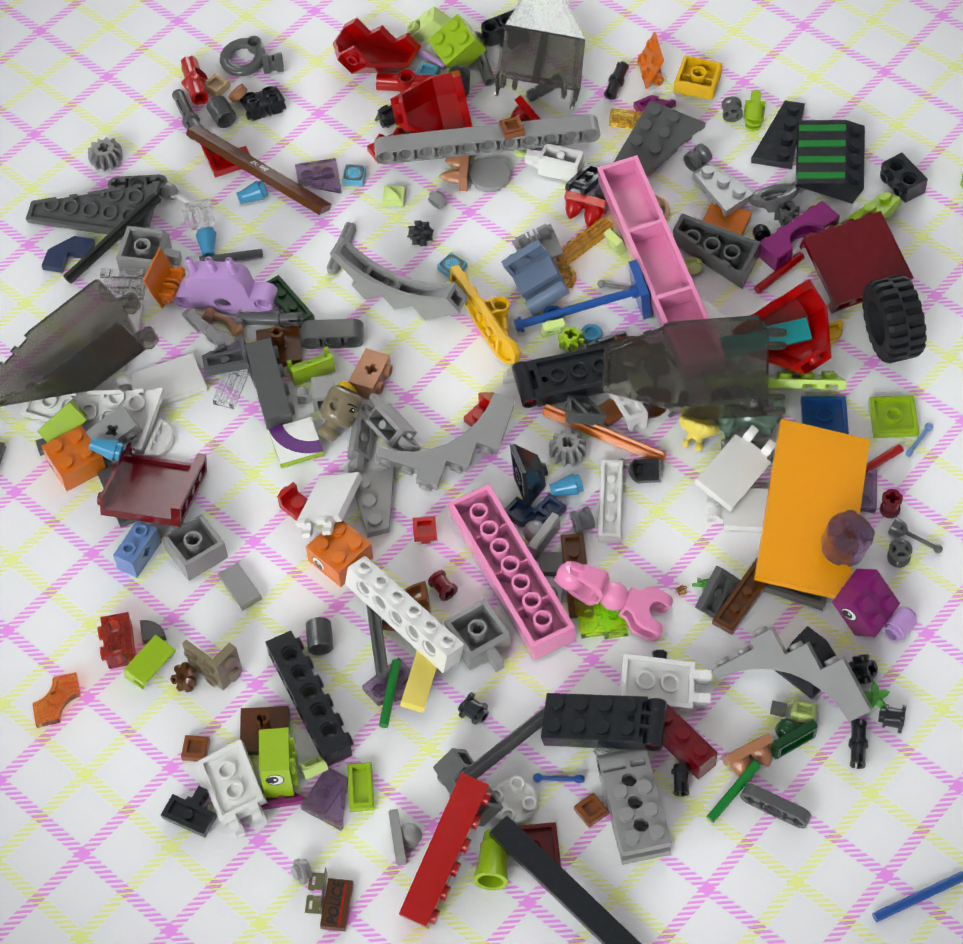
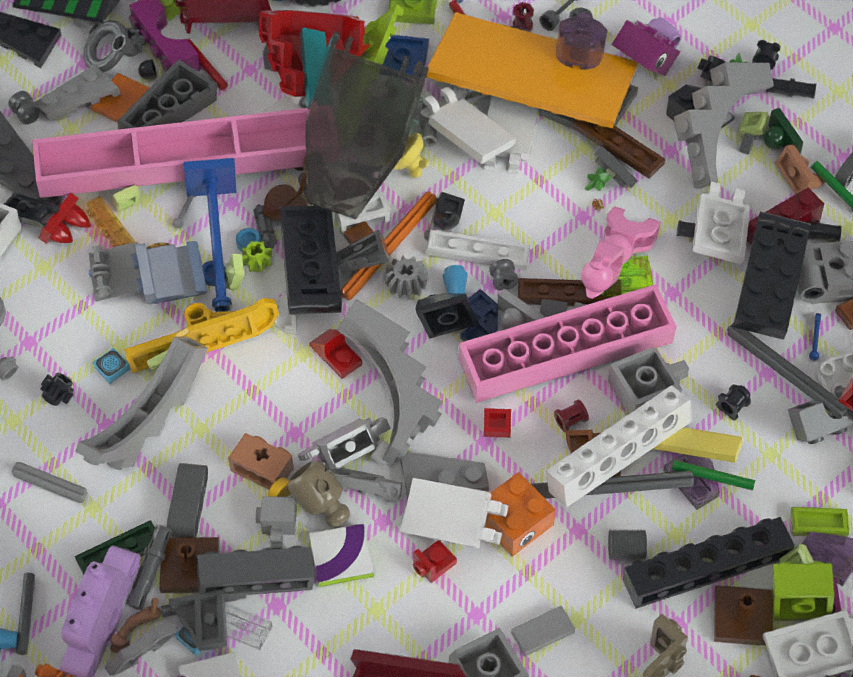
camera: 85 degrees left, 0 degrees up
lime hinge [286,346,336,386] -> none

